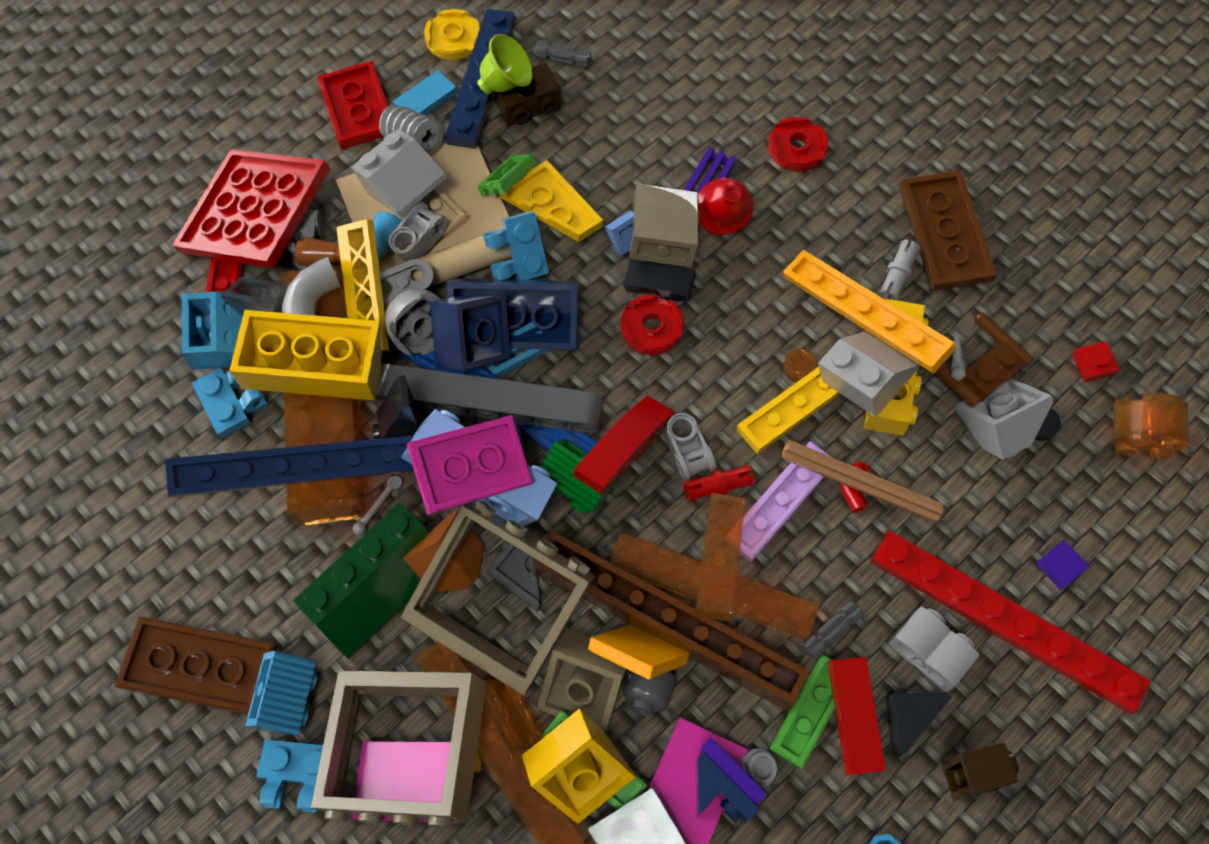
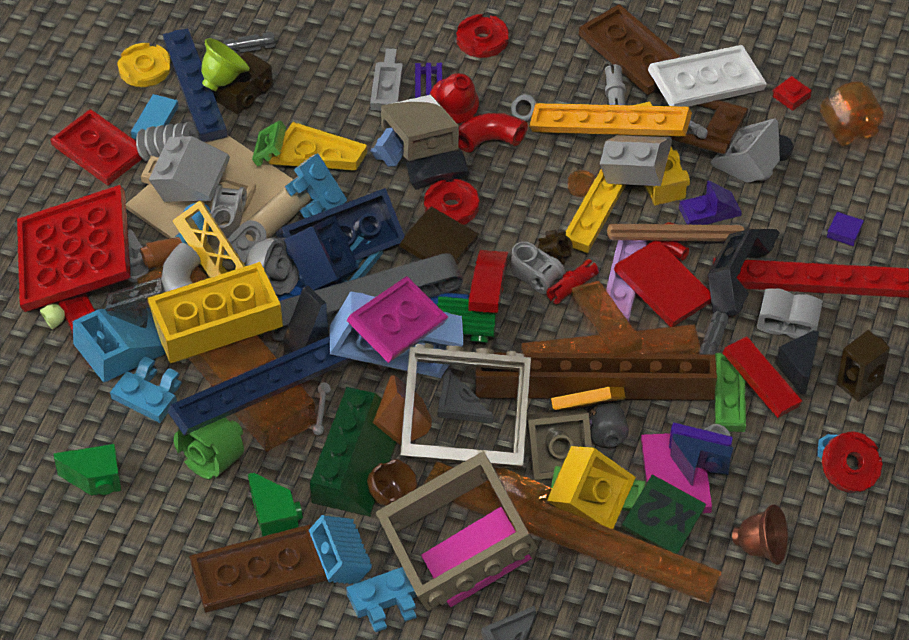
camera: 30 degrees left, 15 degrees down
none -> yellowish green hinge [40,304,65,330]
none -> green slope [53,444,122,496]
none -> bright green brick [174,417,244,479]
none -> green slope [248,473,303,537]
none -> reddish brown hair [367,459,418,506]
none -> light grey hinge [370,48,403,111]
none -> dark brown slope [399,206,479,265]
none -> red cylinder [458,113,528,152]
none -> piece [511,95,538,121]
none -> dark brown gear [538,229,573,264]
none -> red tile [614,241,712,328]
none -> white plate [648,45,767,107]
none -> dark purple slope [679,181,742,225]
none -> black slope [708,229,780,316]

